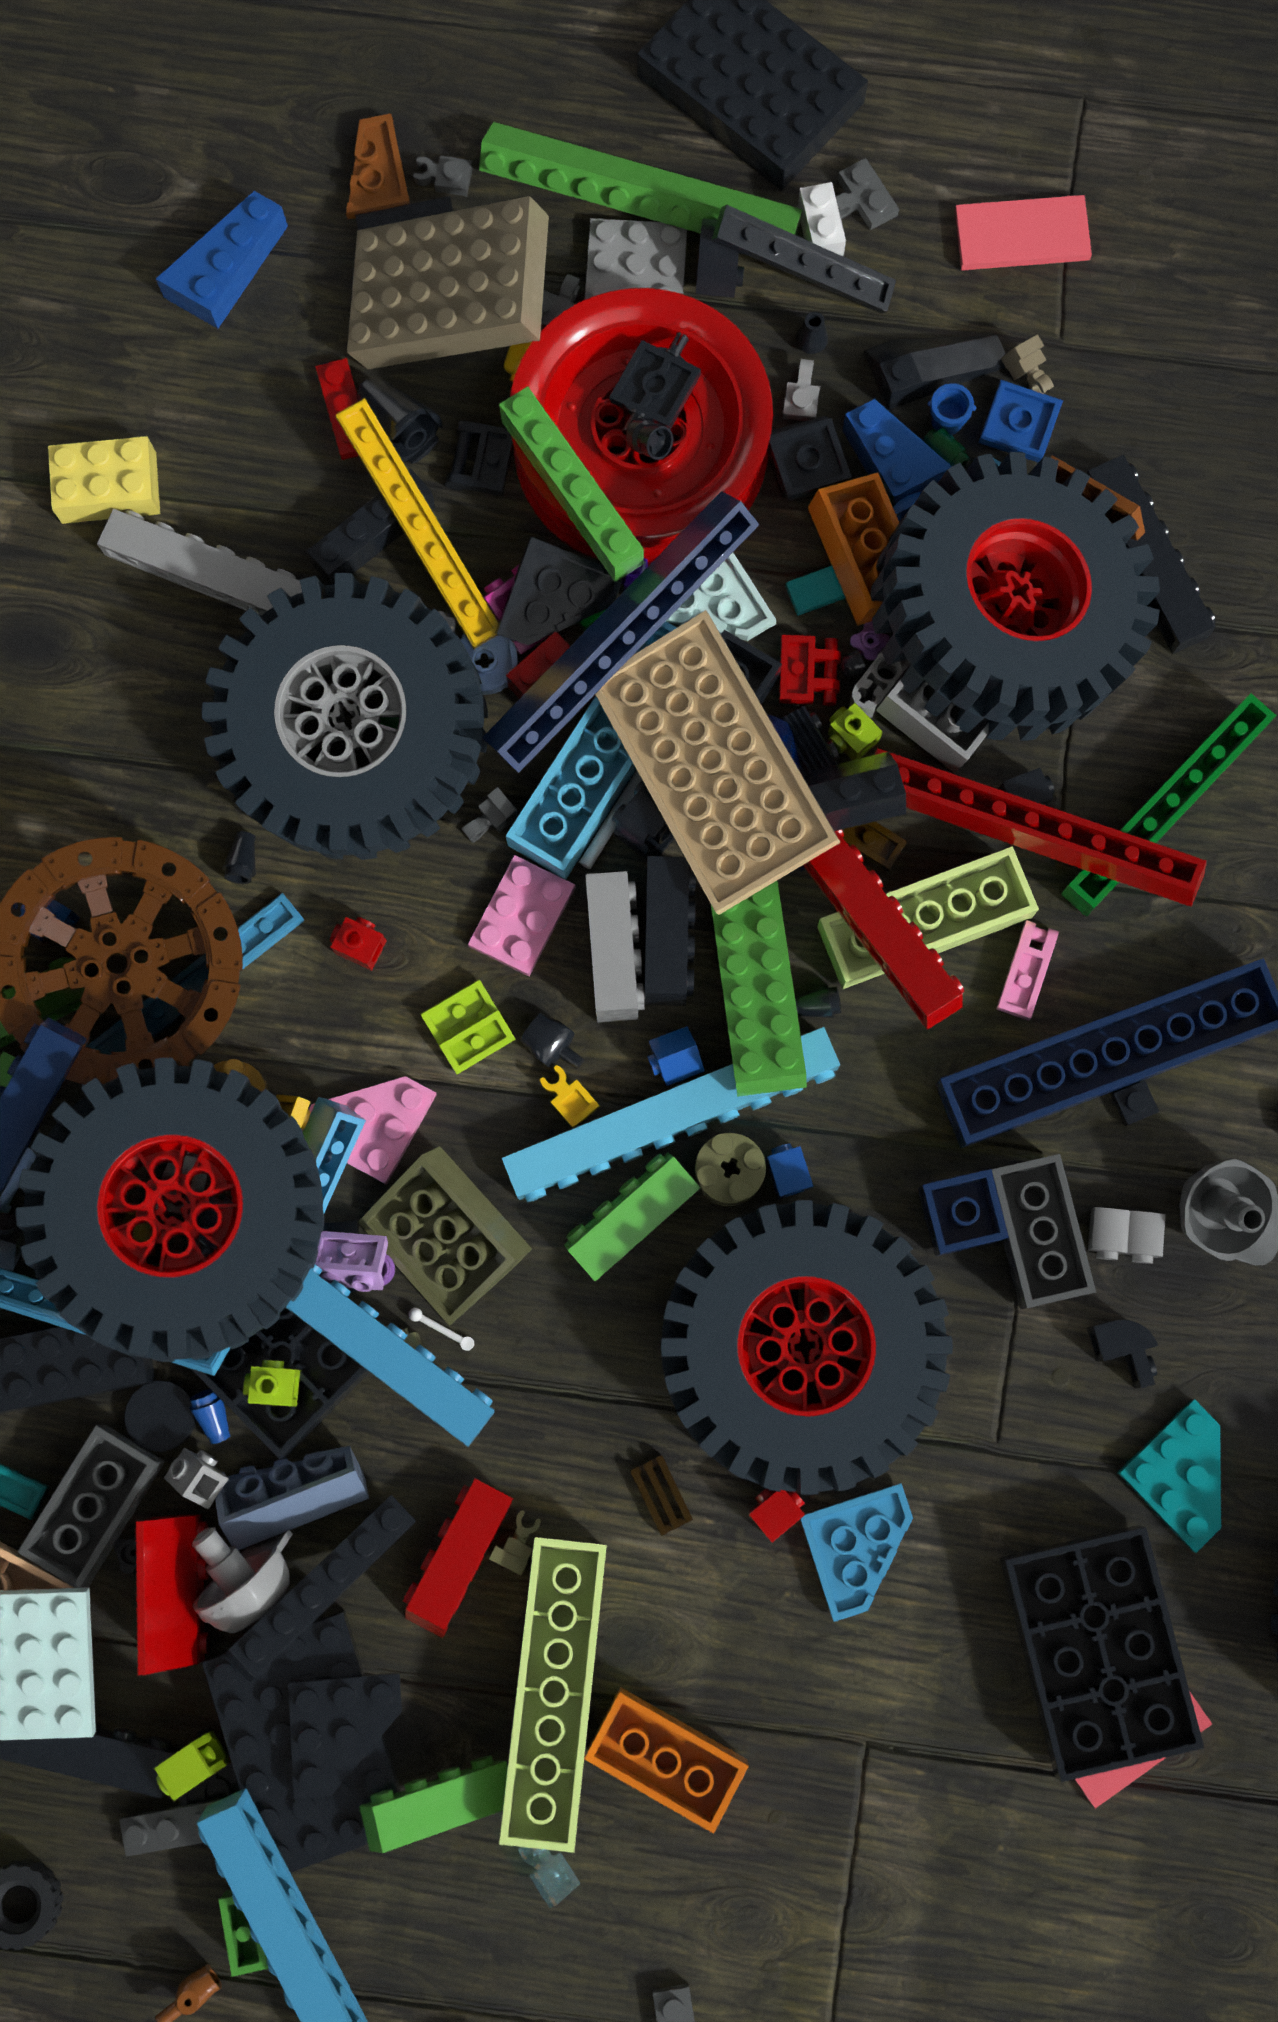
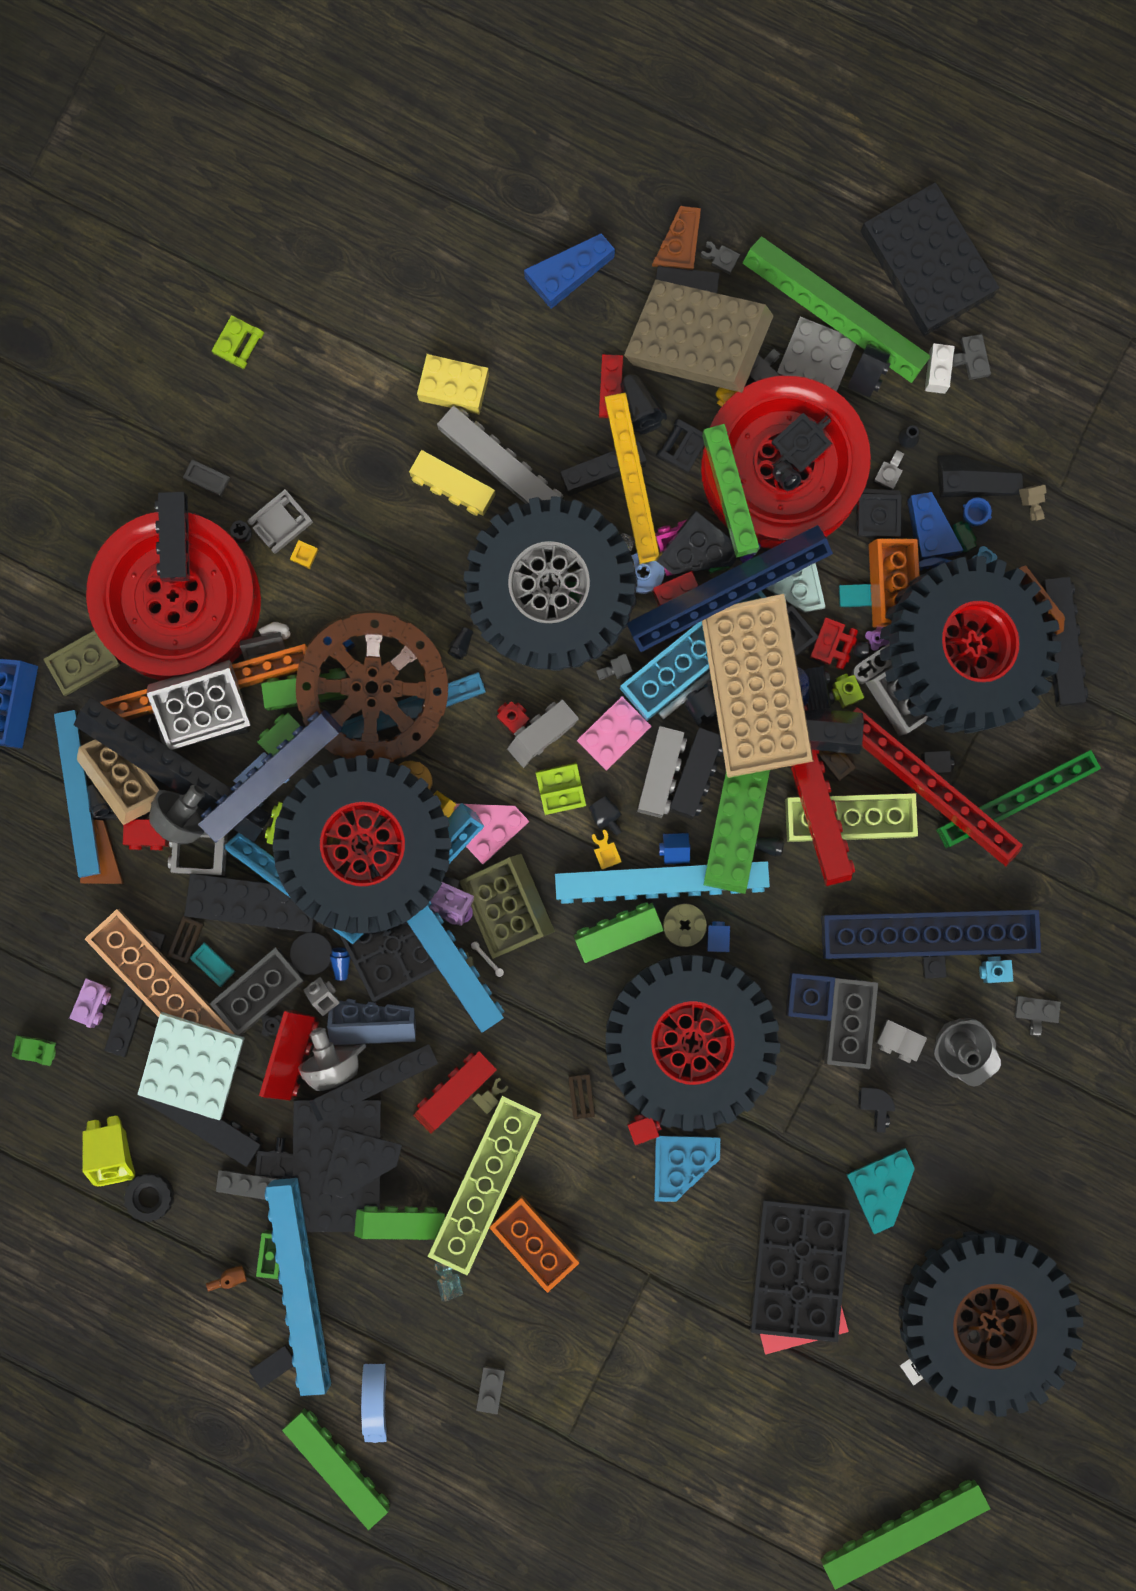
camera: 20 degrees right, 5 degrees up
lime brick [154,1730,231,1801] -> none
lime brick [243,1360,300,1406] -> none
black plate [712,205,896,314] -> none
coral tile [955,195,1092,270] -> none
blue plate [978,380,1063,462] -> none
bright pink plate [996,920,1059,1021] -> none
none -> light yellow brick [409,450,496,516]
none -> light grey wedge [507,700,579,768]
none -> medium azure brick [979,956,1013,983]

